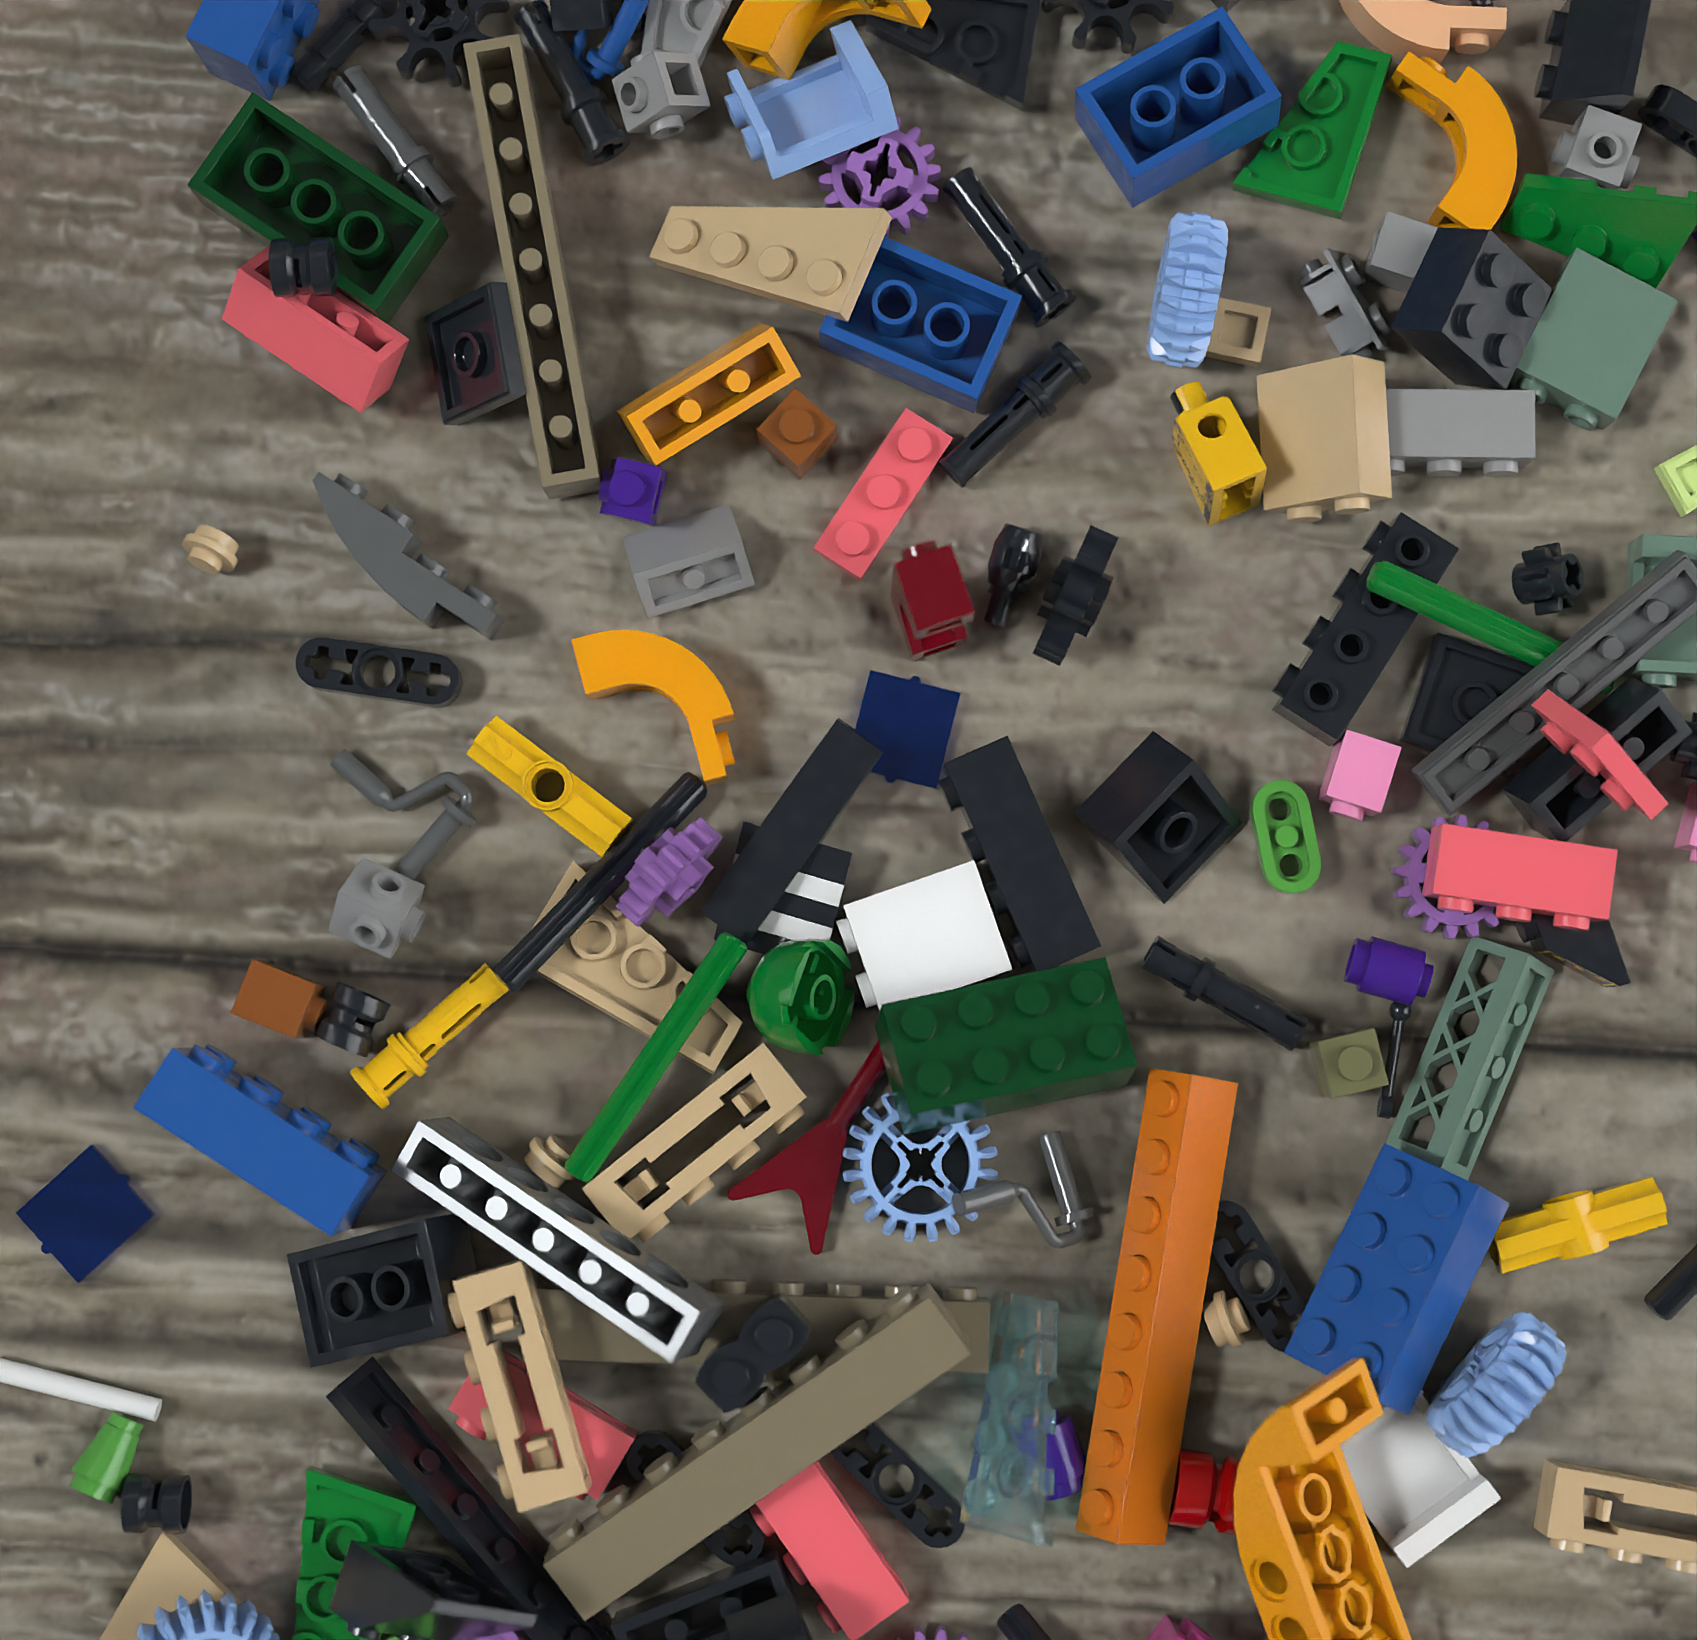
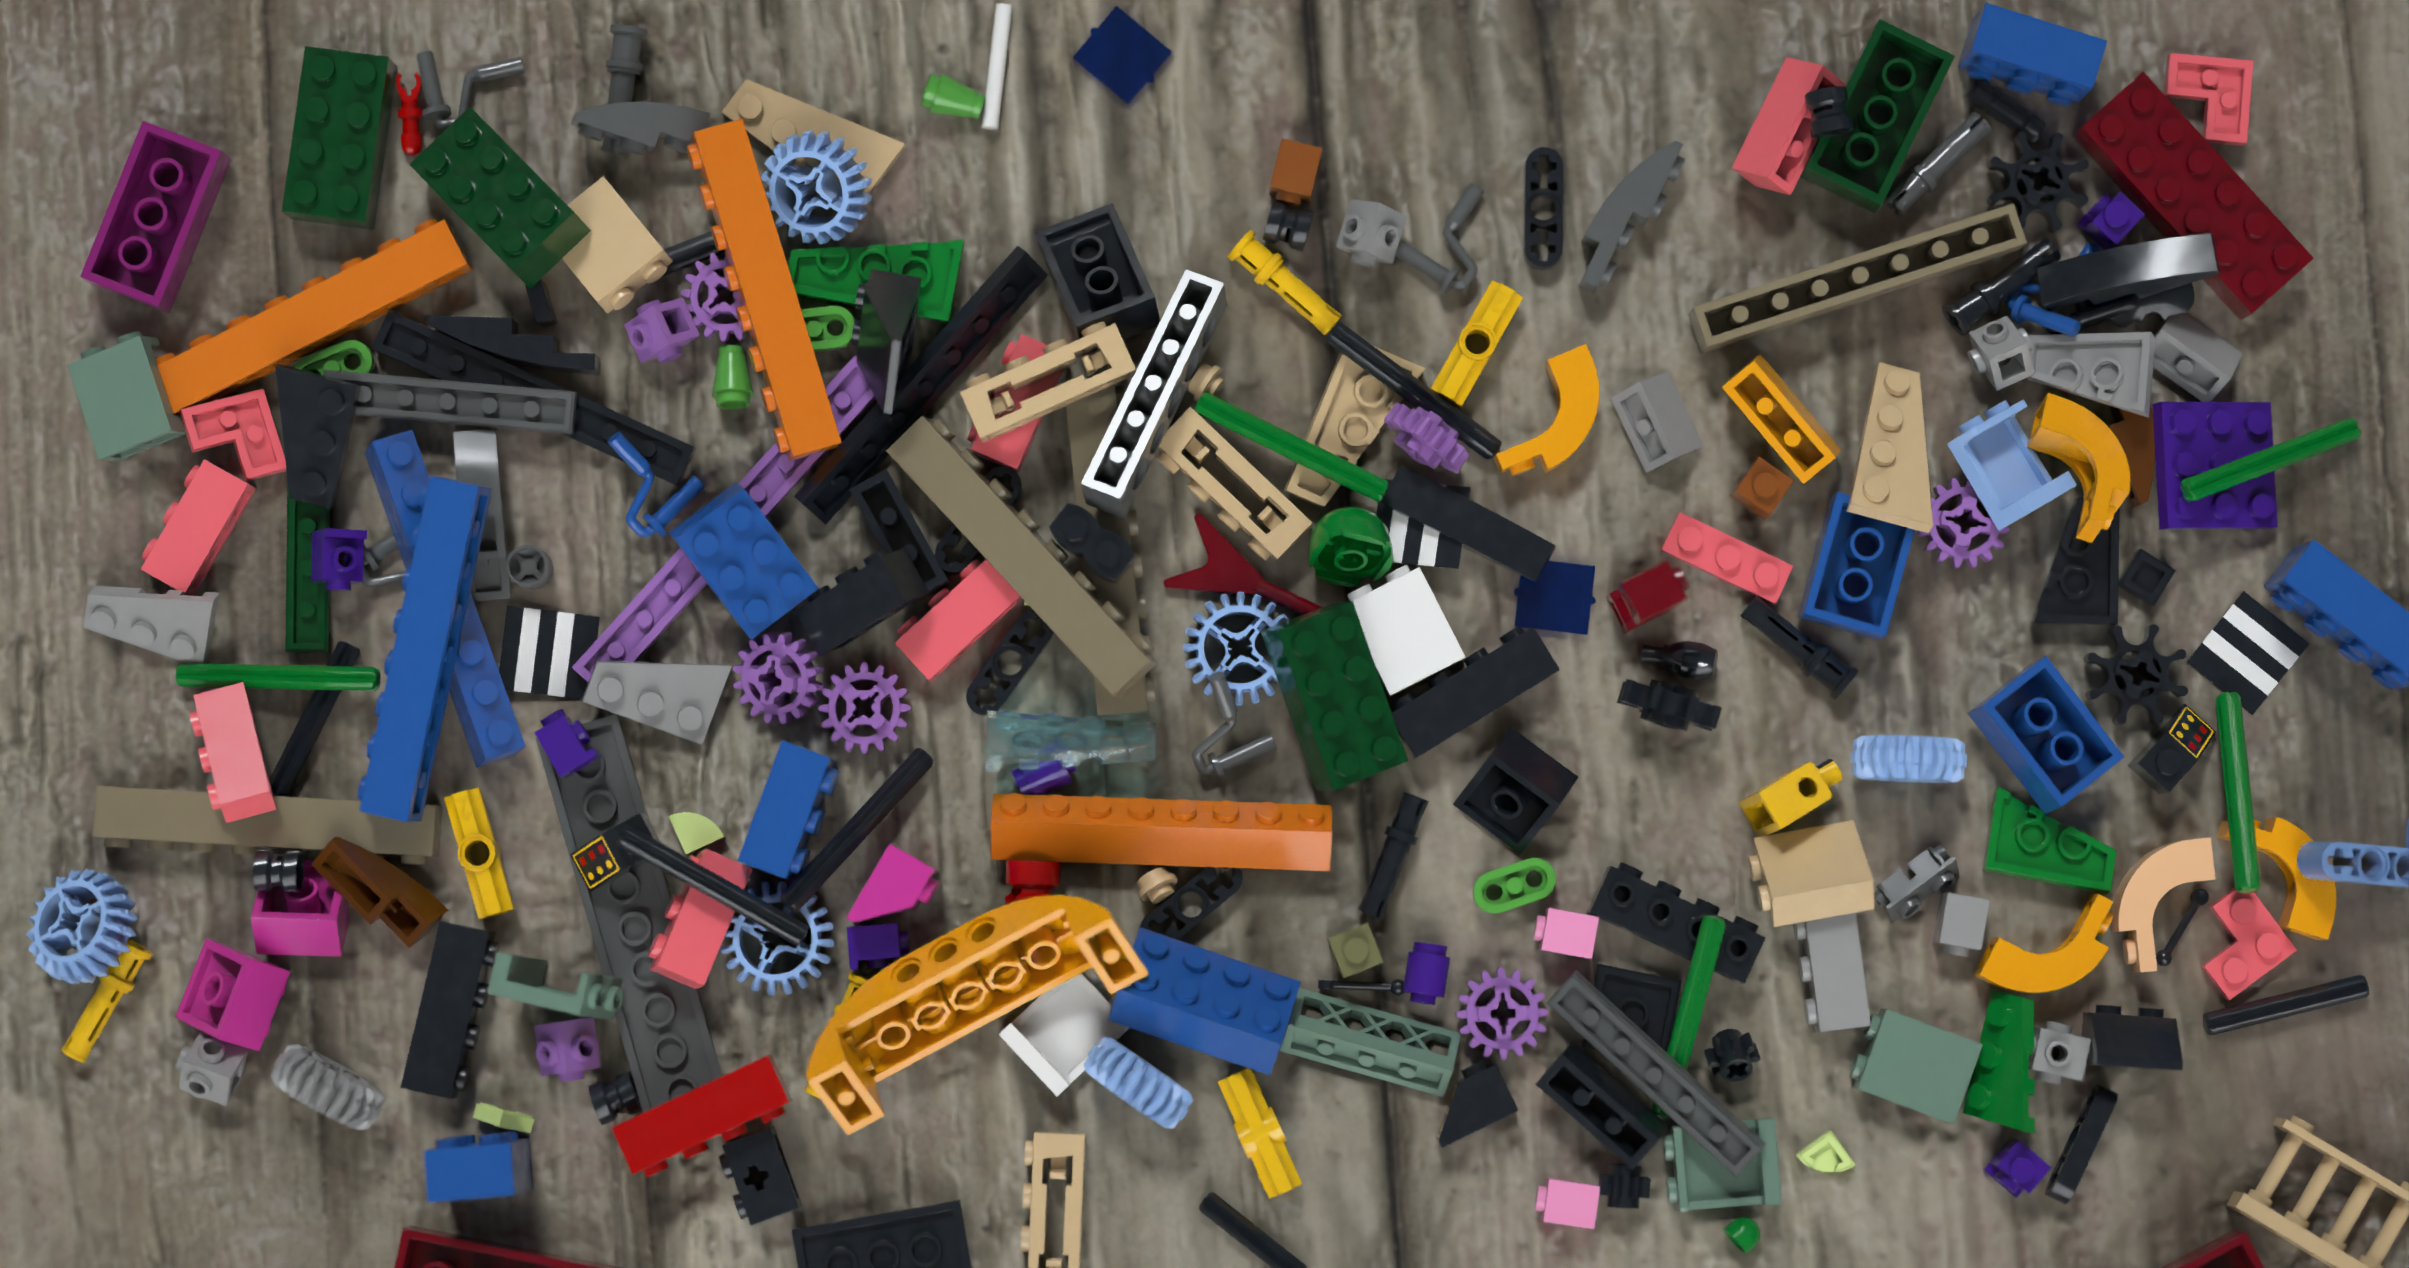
camera: 80 degrees right, 0 degrees up
black wheel [121,1473,192,1534] -> none
blue brick [133,1044,388,1236] -> none
tan plate [182,525,239,575] -> none
black tile [425,282,526,425] -> none
dark purple brick [598,457,668,527] -> none
black pin [943,167,1076,327] -> none
tan plate [1205,297,1272,368] -> none
black brick [1391,227,1553,389] -> none
coral brick [1422,824,1618,931] -> none
coral plate [1531,689,1669,820] -> none

